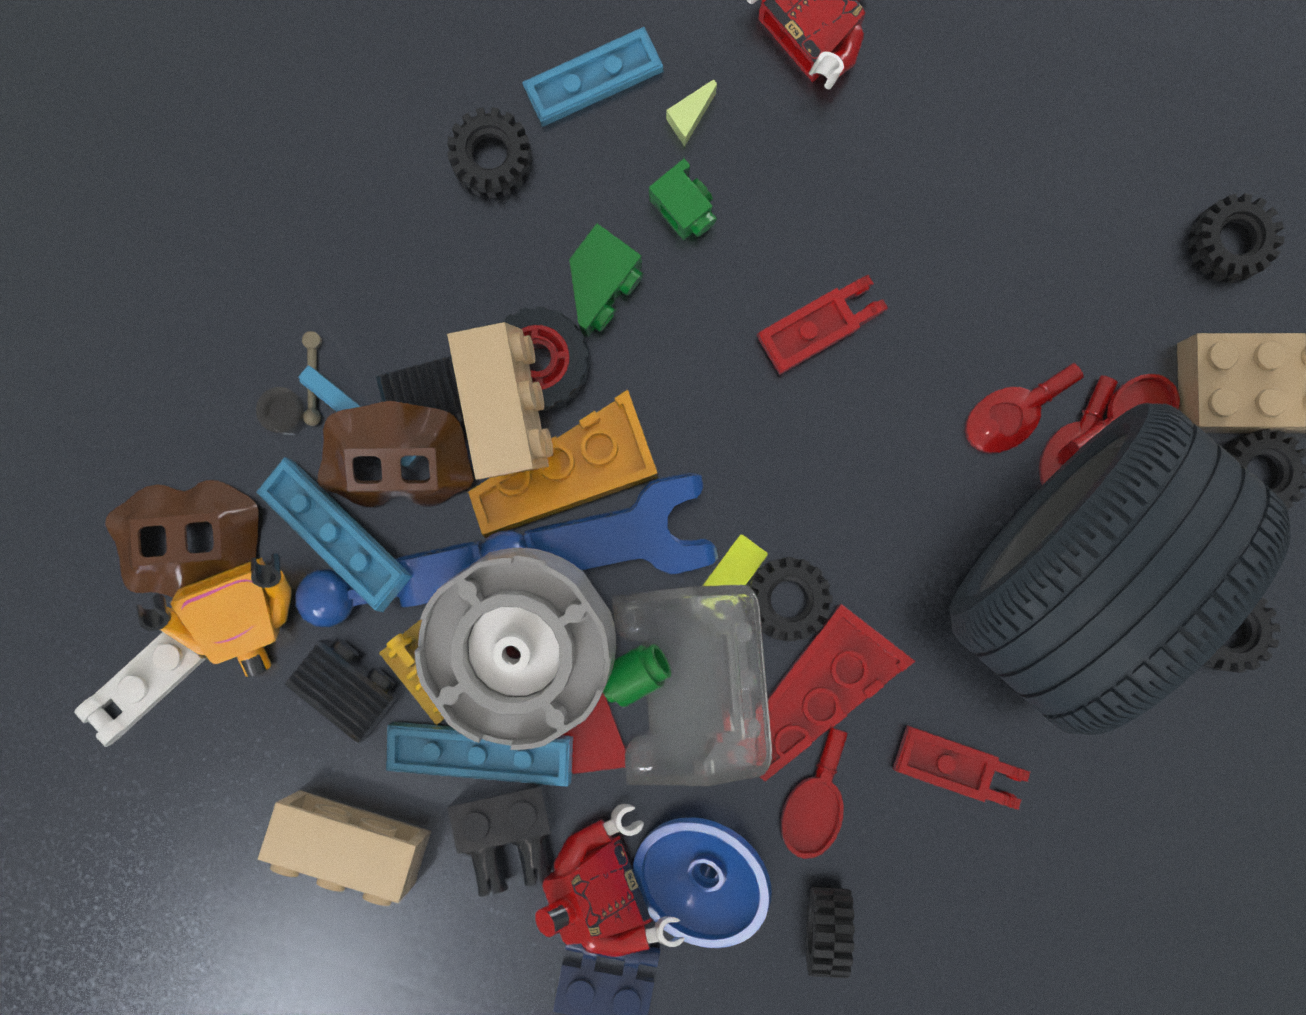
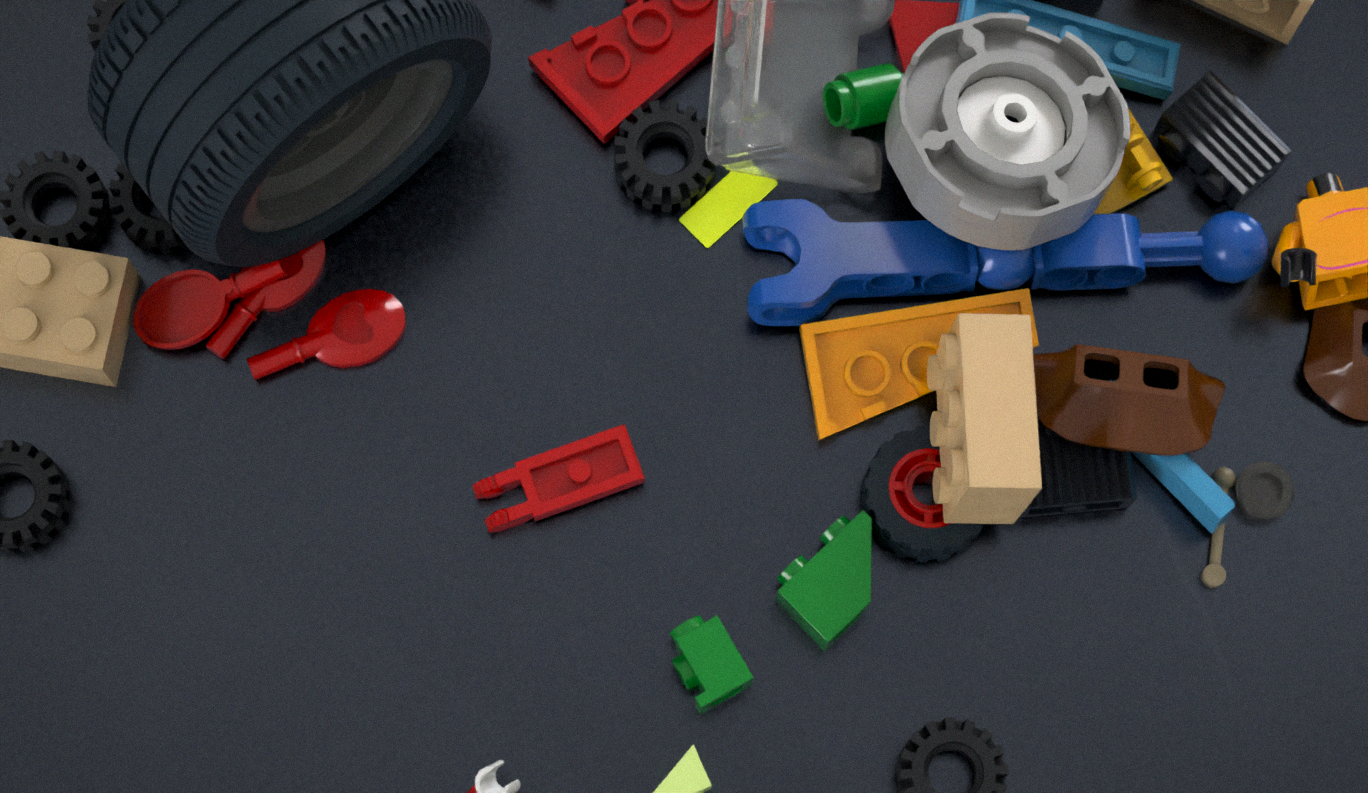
camera: 175 degrees left, 10 degrees down
dark azure tile [256,457,412,612] -> none

